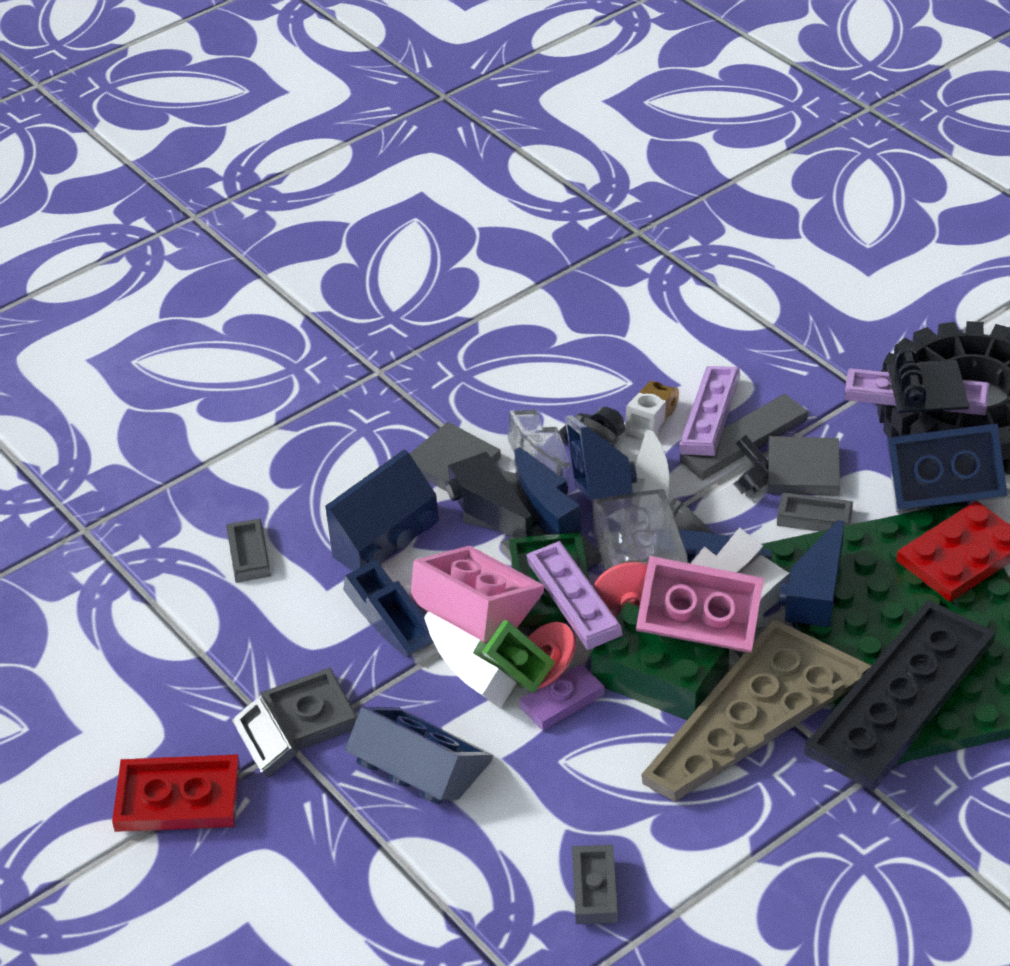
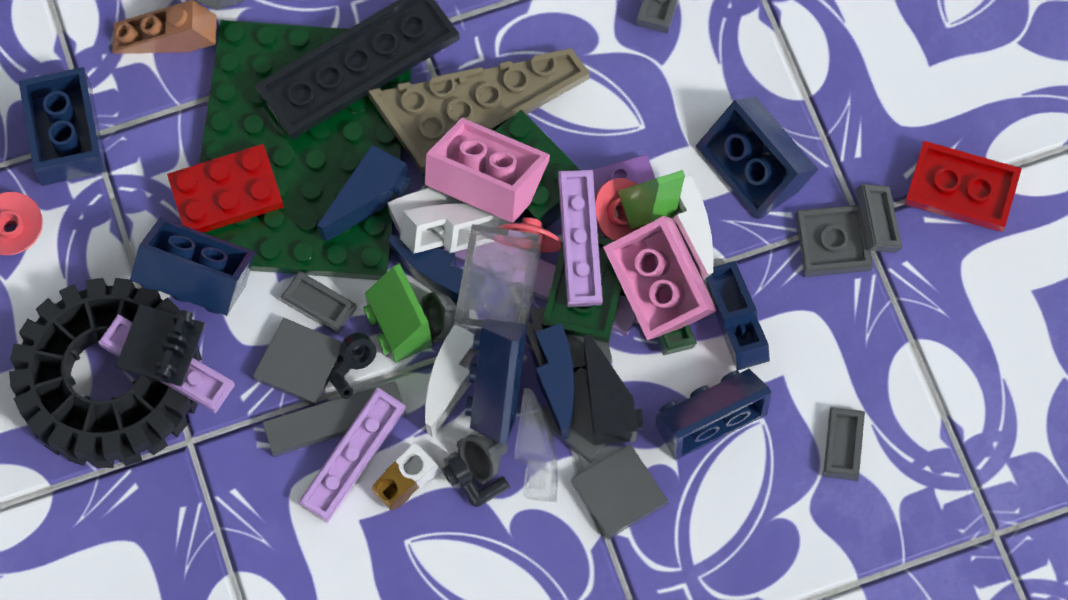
camera: 160 degrees left, 25 degrees up
none -> bright green slope [363,264,433,363]

